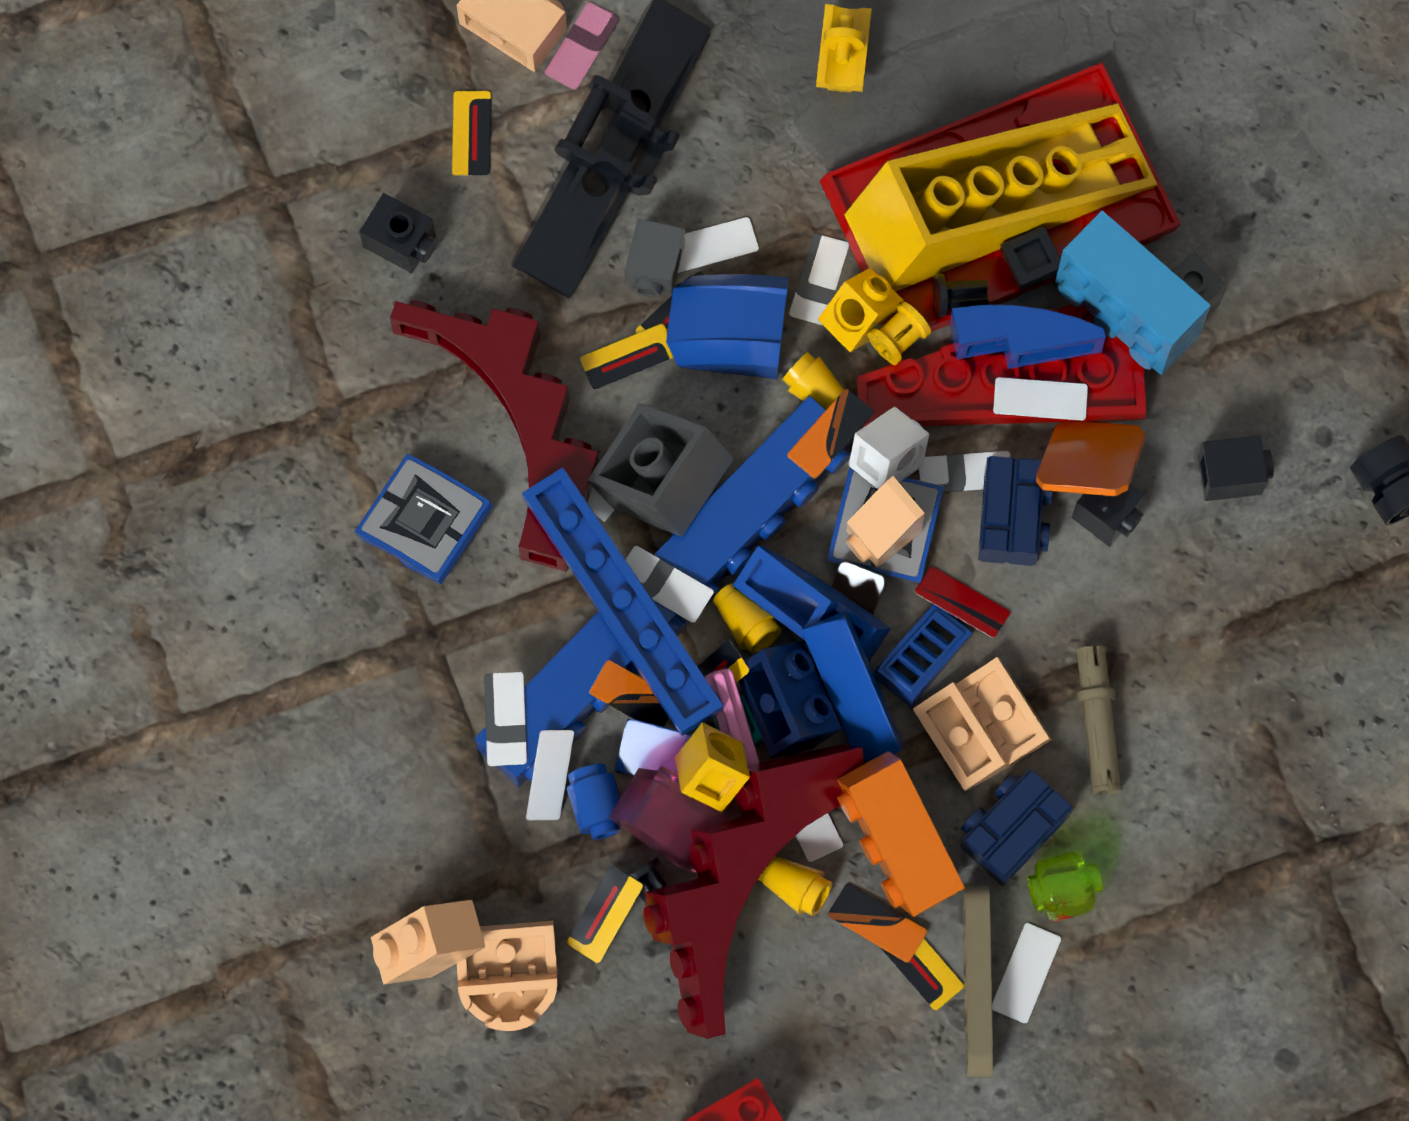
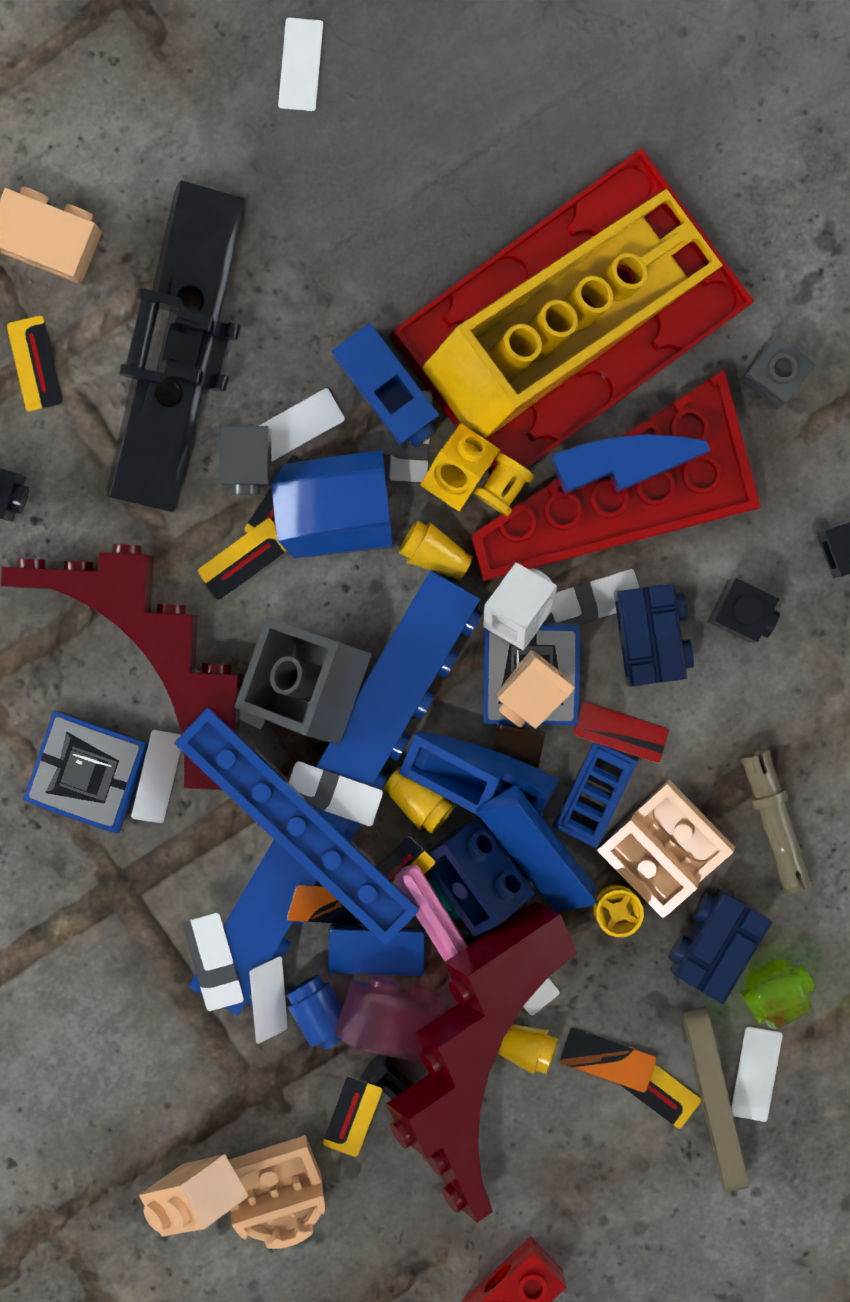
camera: 10 degrees left, 15 degrees up
clear pink sticker [545,2,619,90] -> none
yellow brick [675,722,750,812] -> none
sticker [787,389,874,478] -> none
yellow hips [816,4,872,93] -> none
orange brick [837,751,965,917] -> none
black piece [933,274,989,317] -> none
white sticker [993,377,1088,421] -> none
black plate [1000,226,1061,291] -> none
orange piece [1036,421,1145,496] -> none
dark azure brick [1055,211,1211,376] -> none
none -> white sticker [131,730,181,823]
none -> blue brick [331,322,439,448]
none -> yellow wheel [593,884,644,937]

